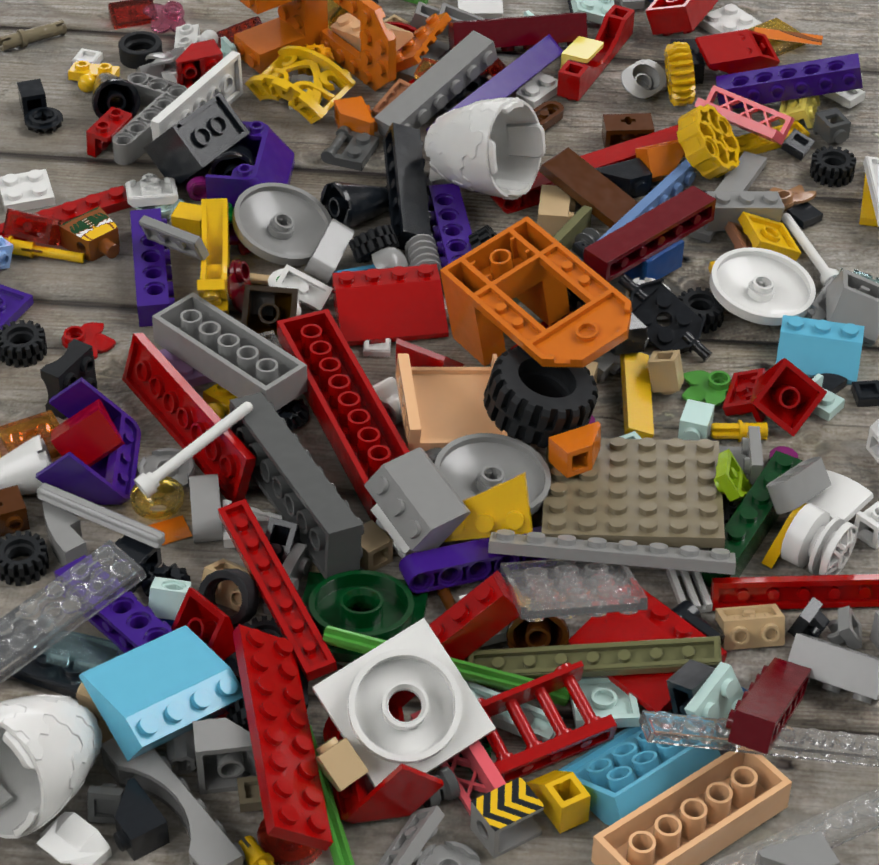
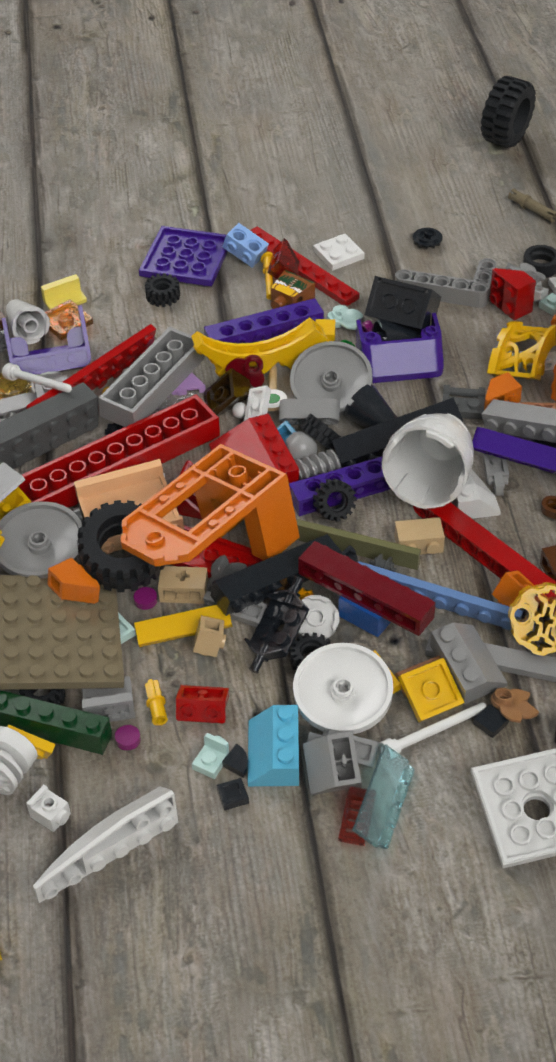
camera: 80 degrees right, 5 degrees up
black brick [17,79,47,118] -> none
black brick [40,339,97,420] -> none
red slope [51,399,125,467] -> none
red plate [61,322,116,359] -> none
yellow plate [68,60,120,93] -> none
white tile [72,48,103,65] -> none
red bracket [86,107,132,158] -> none
black cone [92,72,140,119] -> none
white tile [125,173,178,207] -> none
light grey tile [139,215,209,261] -> none
white plate [150,51,243,141] -> none
reddish brown tile [539,147,638,228] -> none
black slope [595,158,652,198] -> none
light aqua brick [678,399,715,440] -> none
bright green plate [682,370,731,406] -> none
lime wing [714,449,752,502] -> none
red slope [750,358,827,437] -> none
light grey beam [766,456,831,514] -> none
white slope [806,470,874,523] -> none

